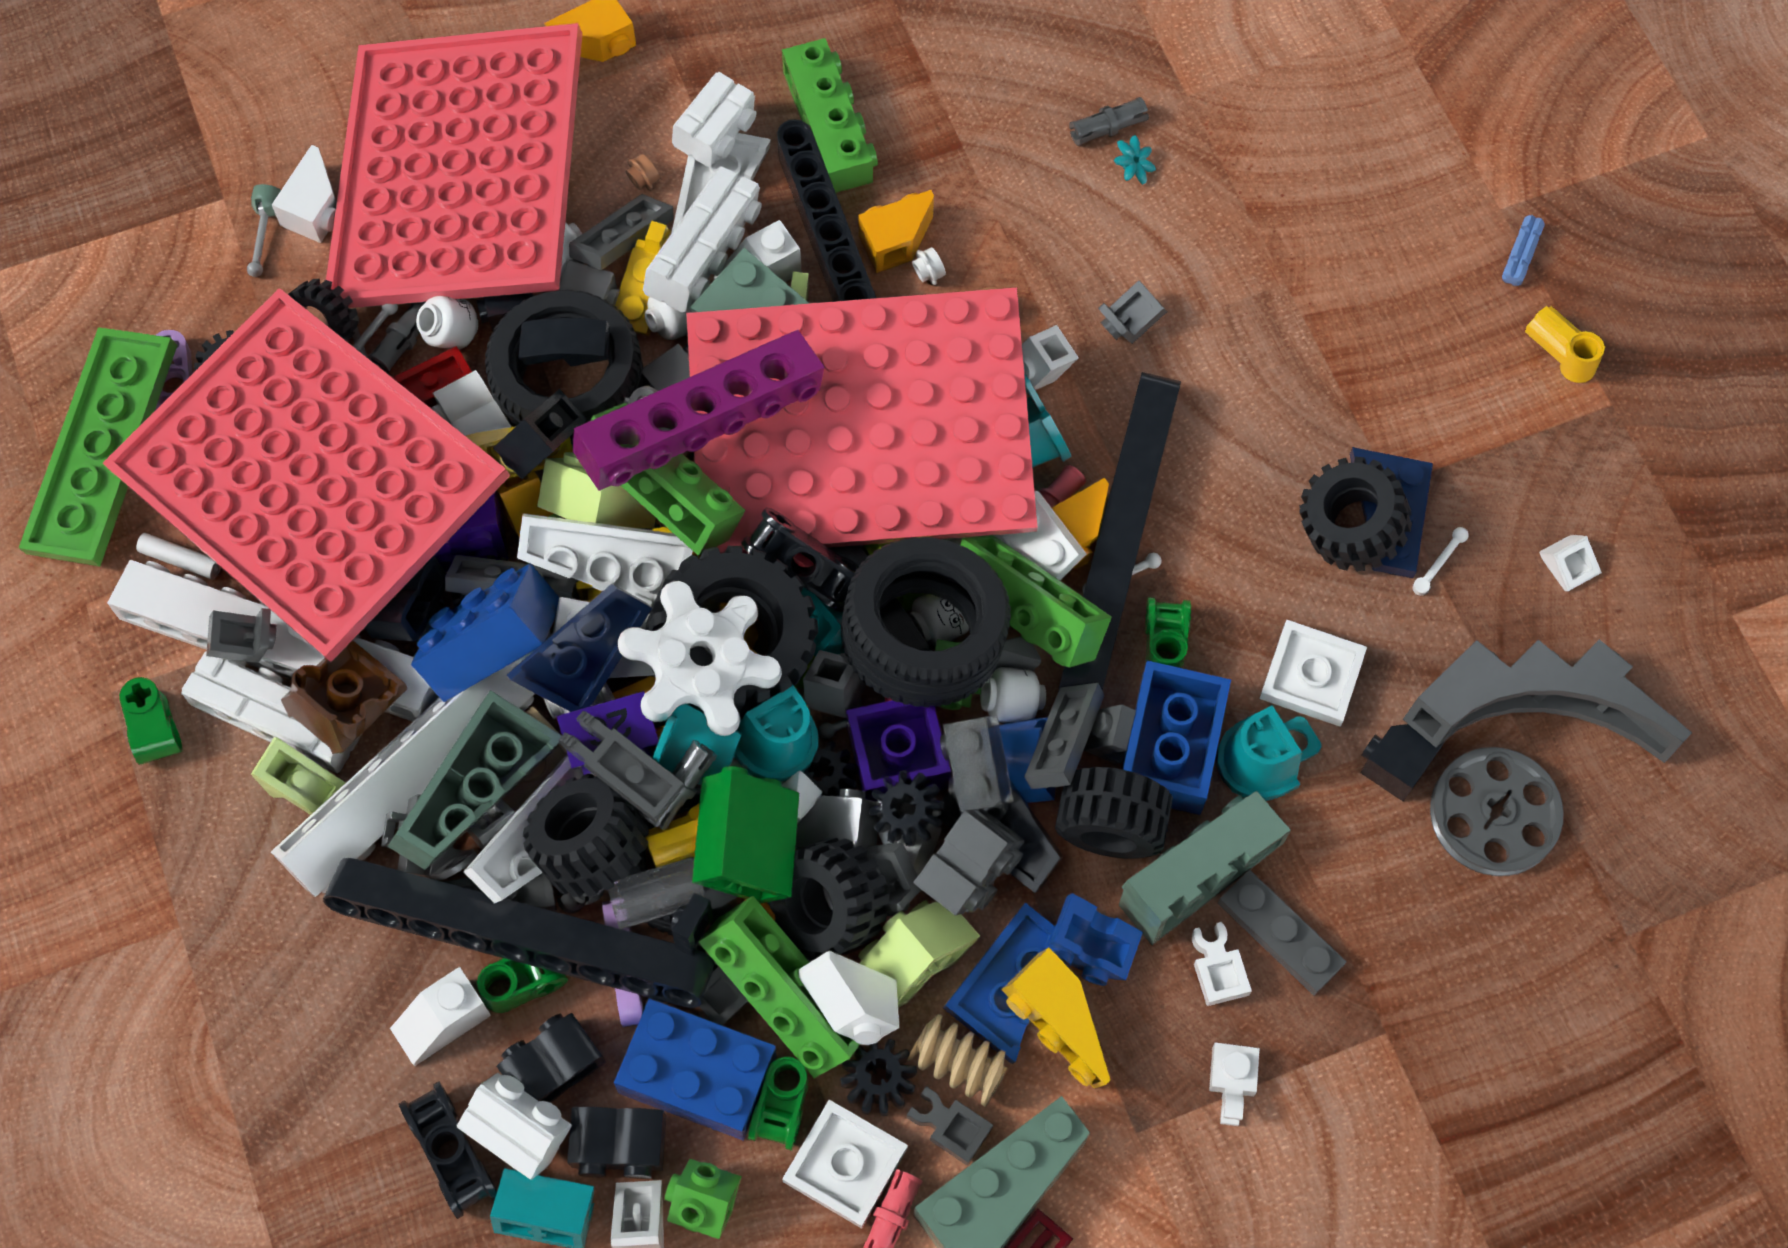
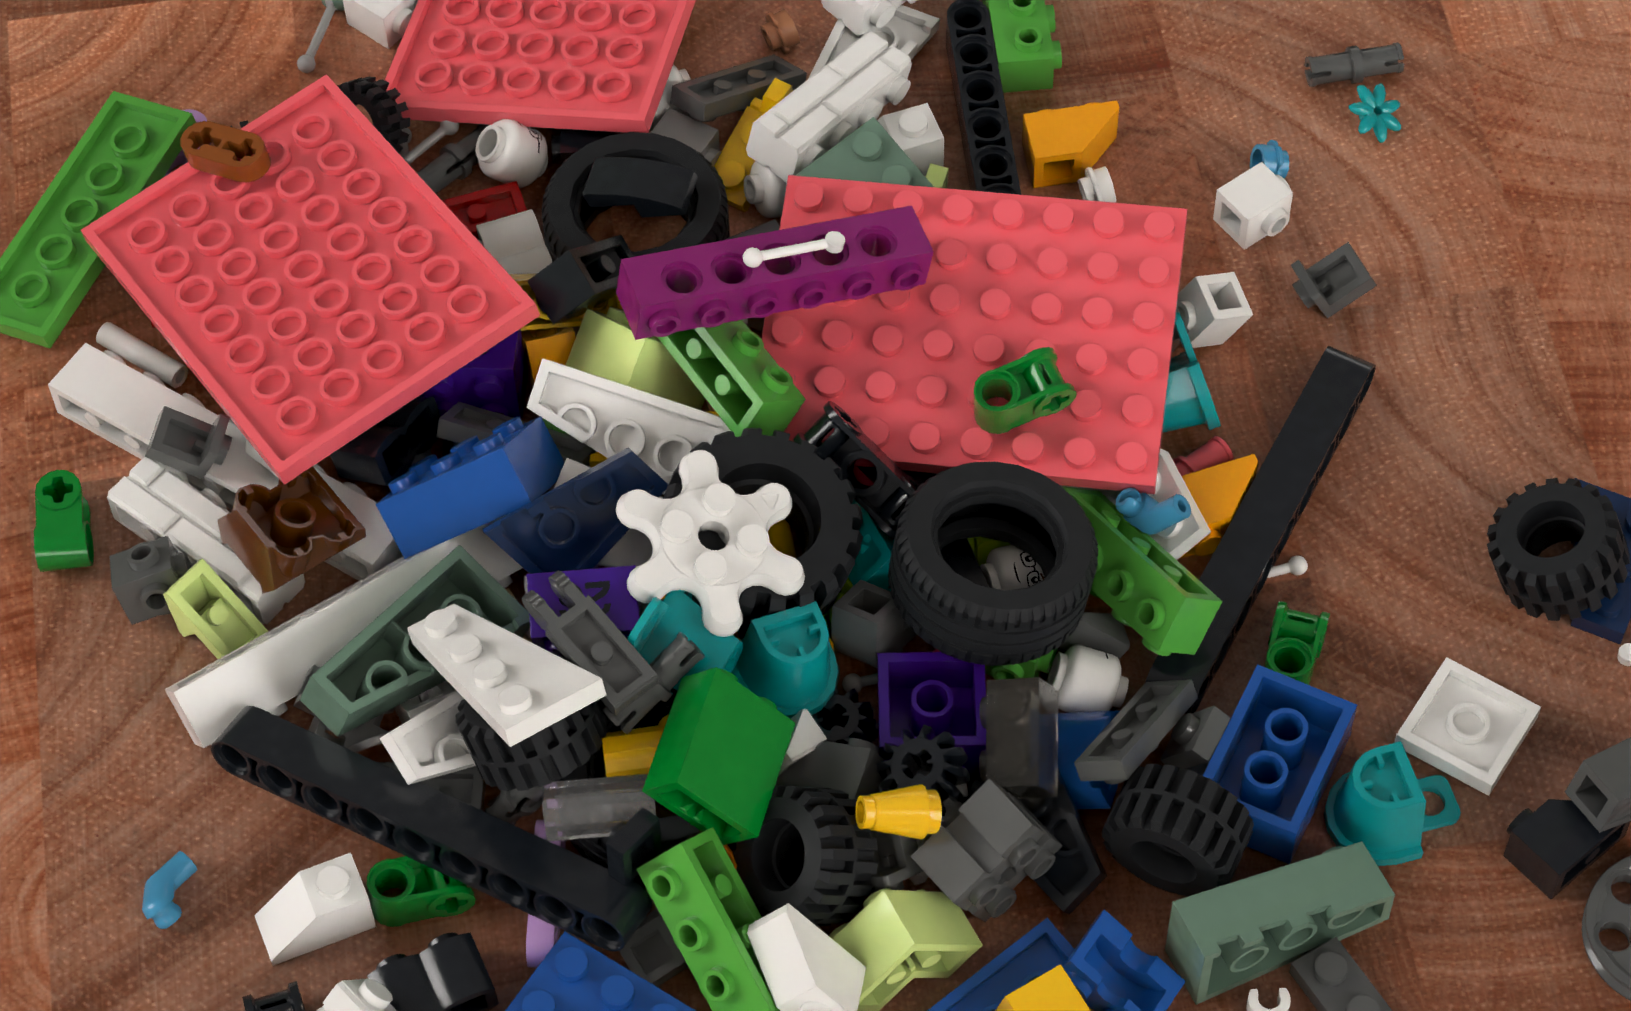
camera: 15 degrees right, 10 degrees down
none -> dark grey brick [109,536,192,625]
none -> dark azure arm [142,851,197,929]
none -> dark orange beam [180,121,271,183]
none -> white wing [407,604,607,747]
none -> white hinge [743,231,845,268]
none -> yellow cone [855,784,942,840]
none -> green piece [974,347,1077,434]
none -> dark azure arm [1115,488,1191,535]
none -> white brick [1213,162,1293,250]
none -> dark azure plate [1249,140,1290,178]

